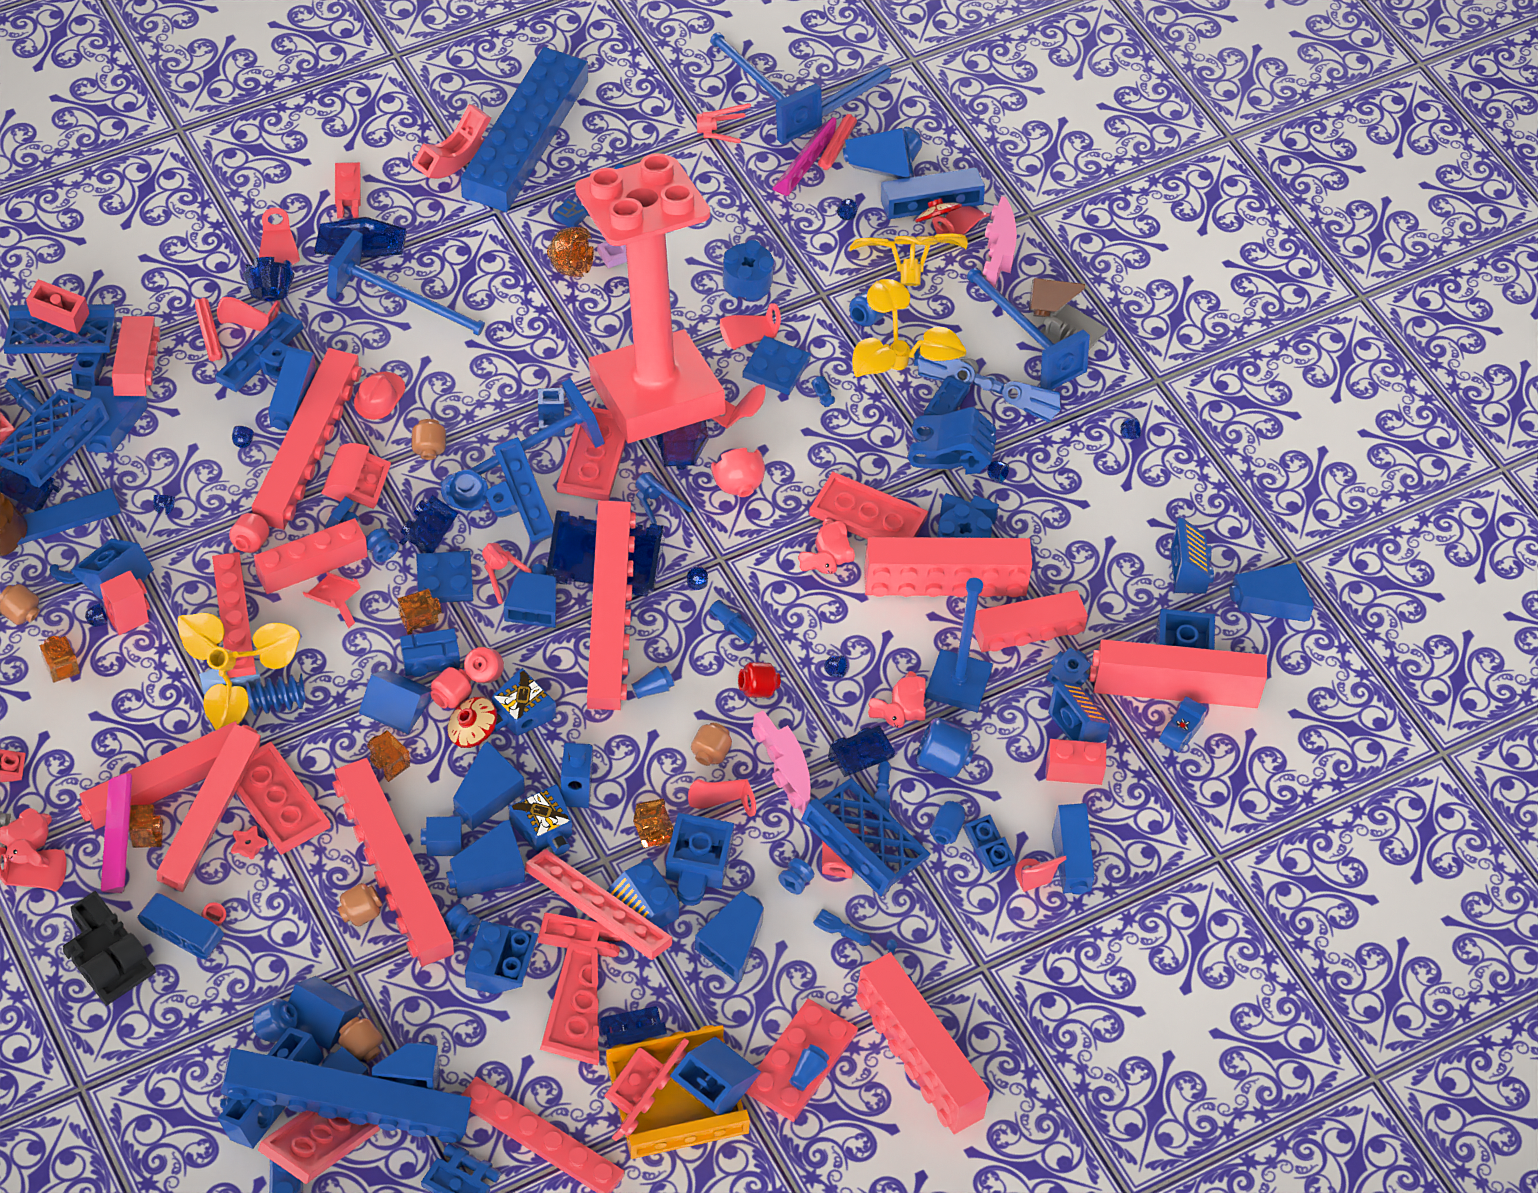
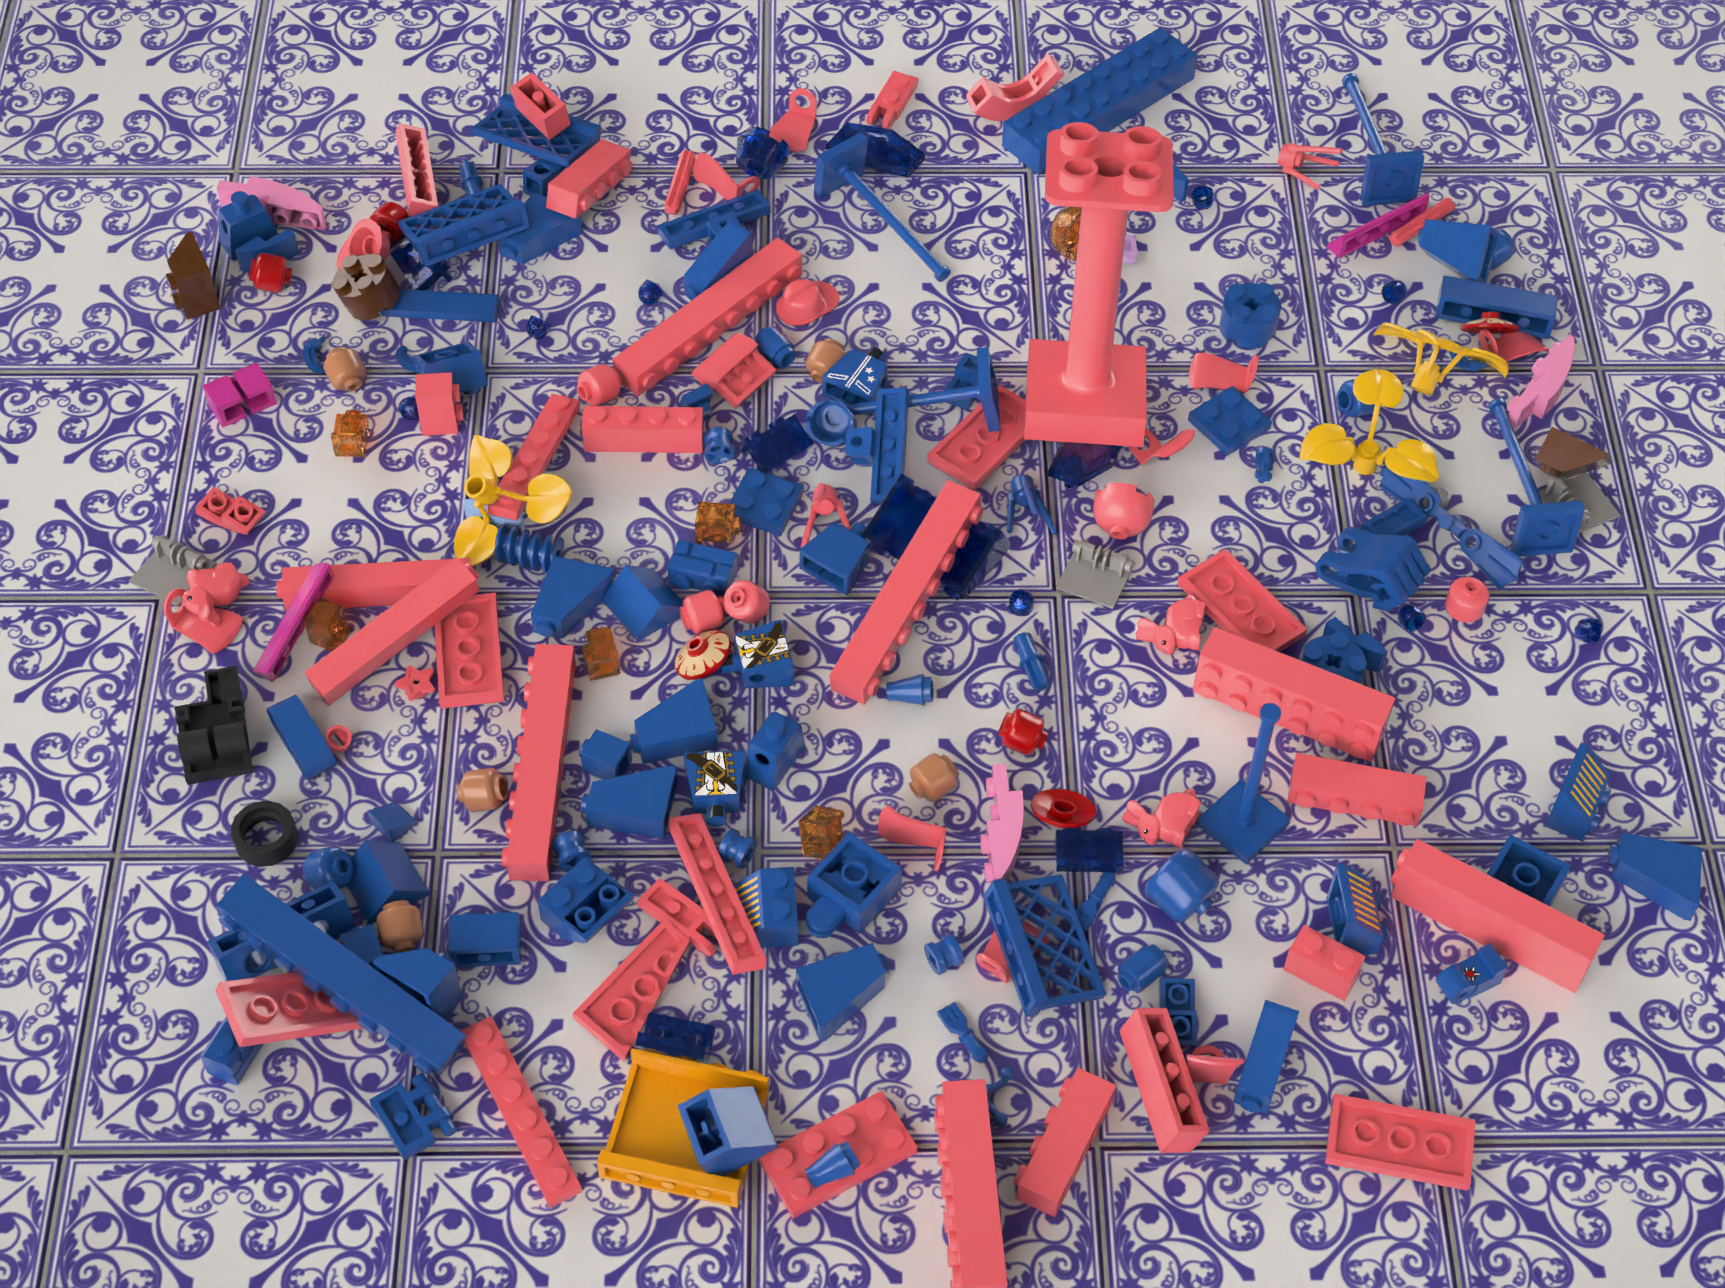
camera: 30 degrees right, 0 degrees up
coral piece [303,572,361,628] -> none
coral bracket [604,1038,689,1141] -> none
blue axle [822,64,892,117] -> none
clear blue hinge [824,655,847,678] -> none
blue brick [1046,647,1091,686] -> none
none -> black tyre [231,801,298,867]
none -> blue slope [368,801,417,842]
none -> blue brick [448,910,521,968]
none -> blue slope [531,556,614,639]
none -> blue wheel [718,828,757,869]
none -> blue brick [755,326,797,369]
none -> blue torso [822,348,888,417]
none -> coral brick [1014,1068,1116,1217]
none -> red dish [1031,789,1096,828]
none -> light grey hinge [1056,539,1135,609]
none -> coral brick [1119,1008,1210,1153]
none -> coral plate [1325,1094,1476,1191]
none -> coral head [1445,576,1490,623]
none -> blue piece [1449,342,1487,371]

